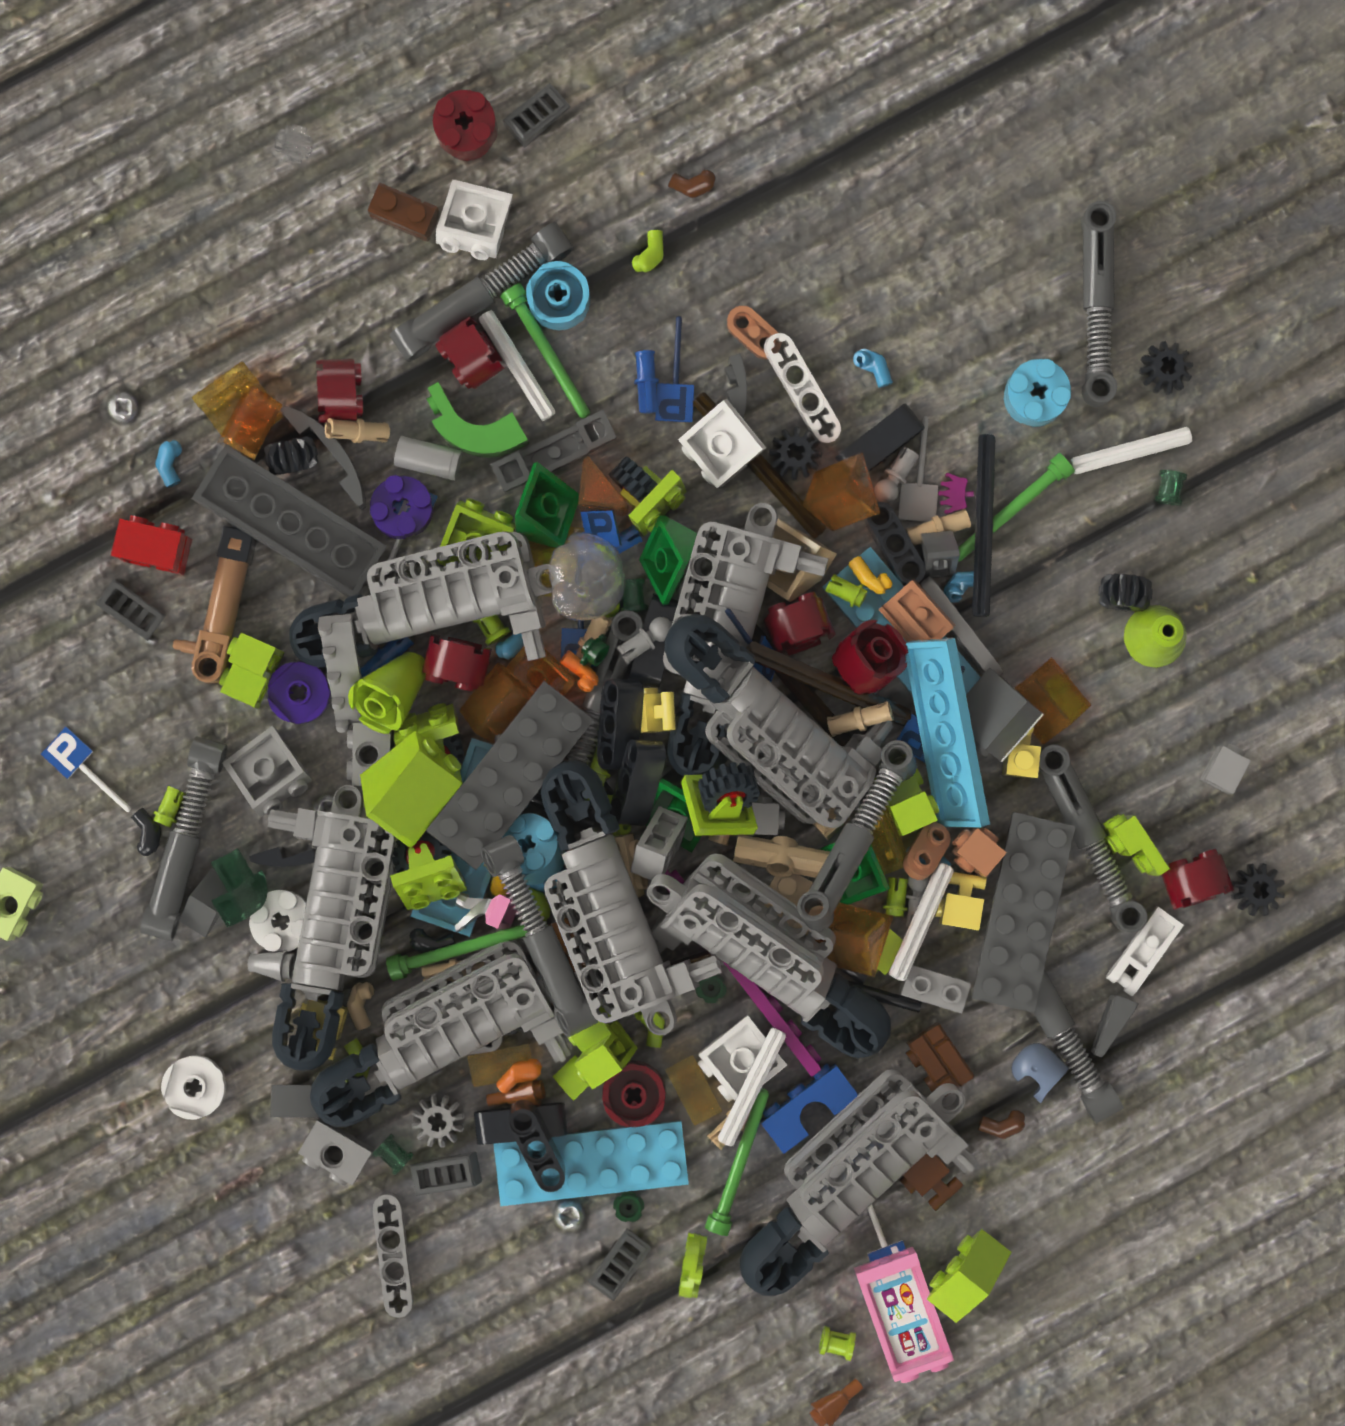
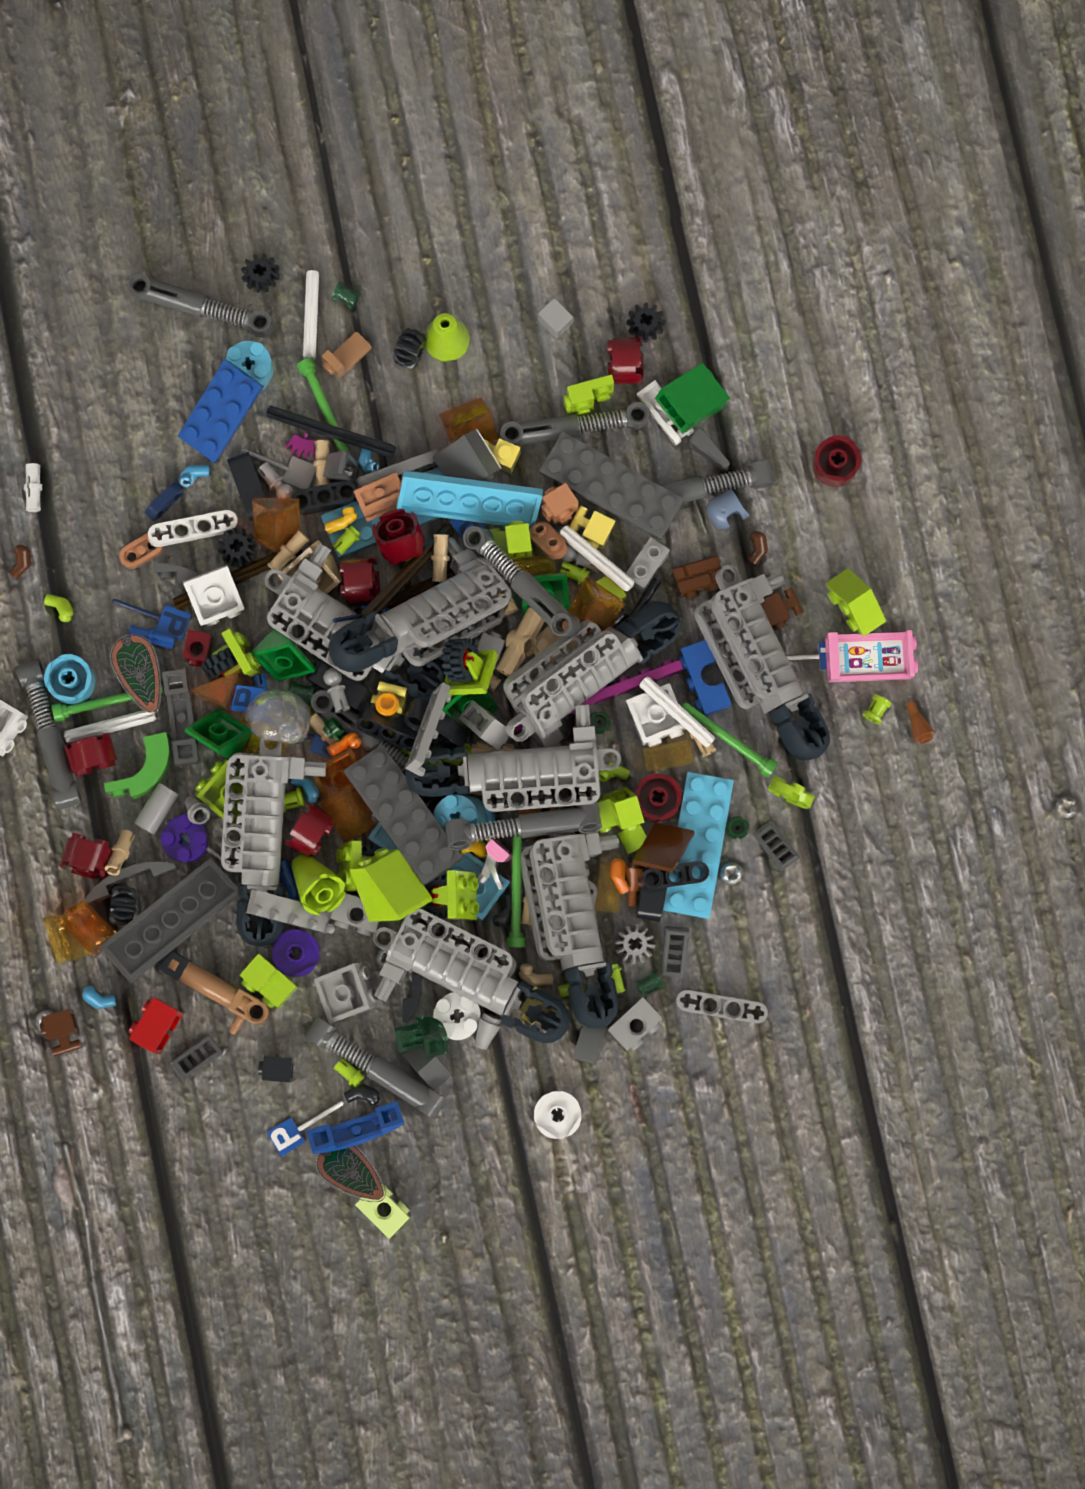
camera: 75 degrees left, 5 degrees down
none -> white pin [24,463,42,512]
none -> reddish brown brick [40,1009,82,1057]
none -> shield [109,634,162,714]
none -> dark blue beam [145,482,184,521]
none -> blue plate [178,359,264,463]
none -> dark red brick [182,630,214,667]
none -> light grey cone [185,795,210,824]
none -> black brick [258,1056,294,1083]
none -> tan pin [267,530,309,574]
none -> blue slope [306,1101,405,1154]
none -> shield [316,1146,386,1202]
none -> medium nougat bracket [322,332,372,379]
none -> light orange plate [375,692,399,716]
none -> light grey hinge [405,682,451,776]
none -> lime pin [610,963,626,993]
none -> reddish brown piece [633,822,694,872]
none -> green brick [654,363,730,435]
none -> dark red brick [812,435,861,487]

